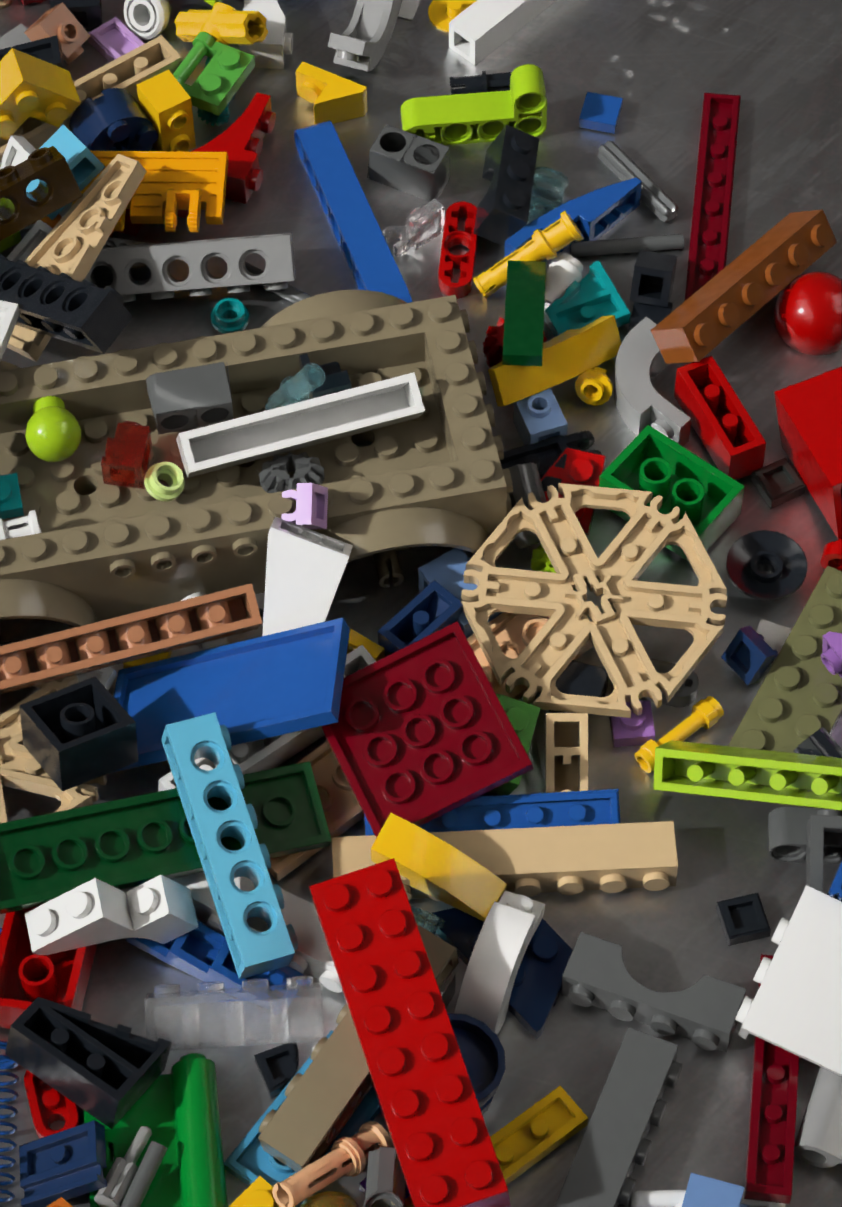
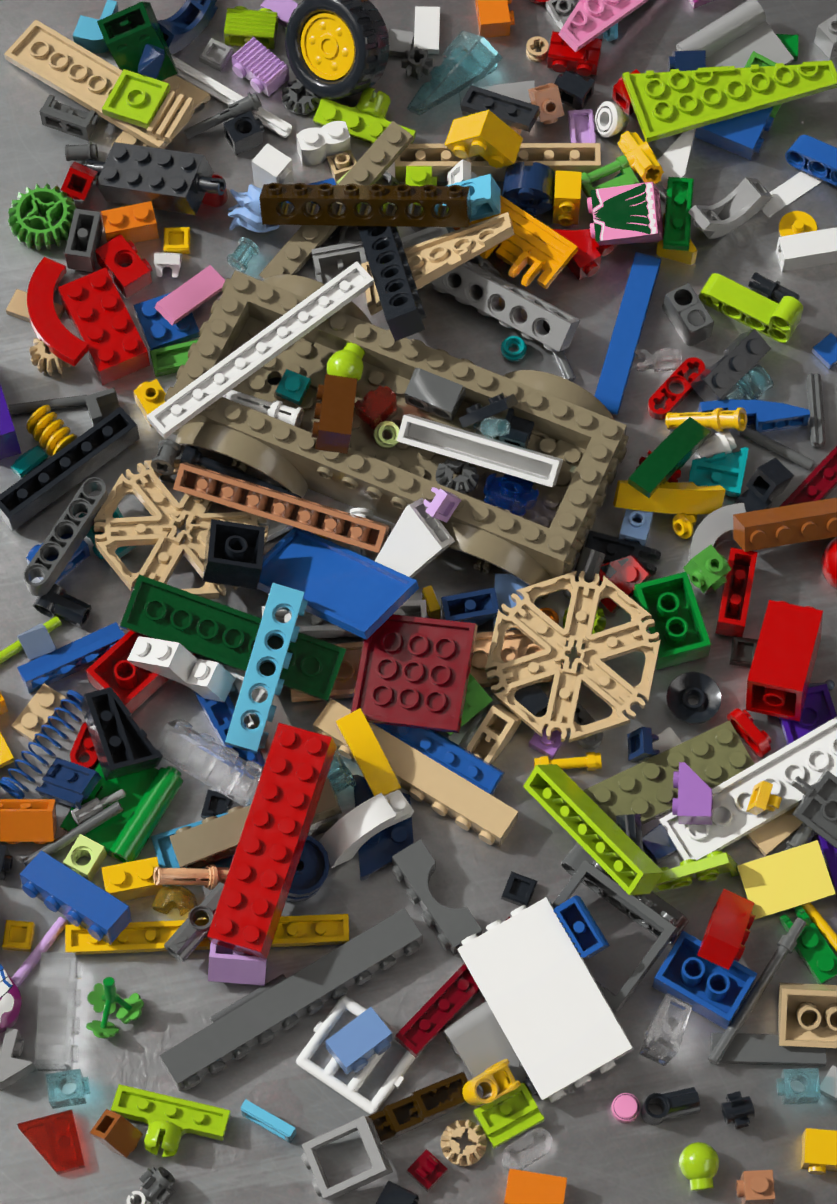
camera: 35 degrees right, 10 degrees up
none -> reddish brown brick [311,374,357,454]
none -> black plate [459,393,518,428]
none -> clear blue plate [484,473,539,516]
none -> slope [587,182,664,245]
none -> green tile [663,177,694,251]
none -> bright green brick [683,544,732,593]

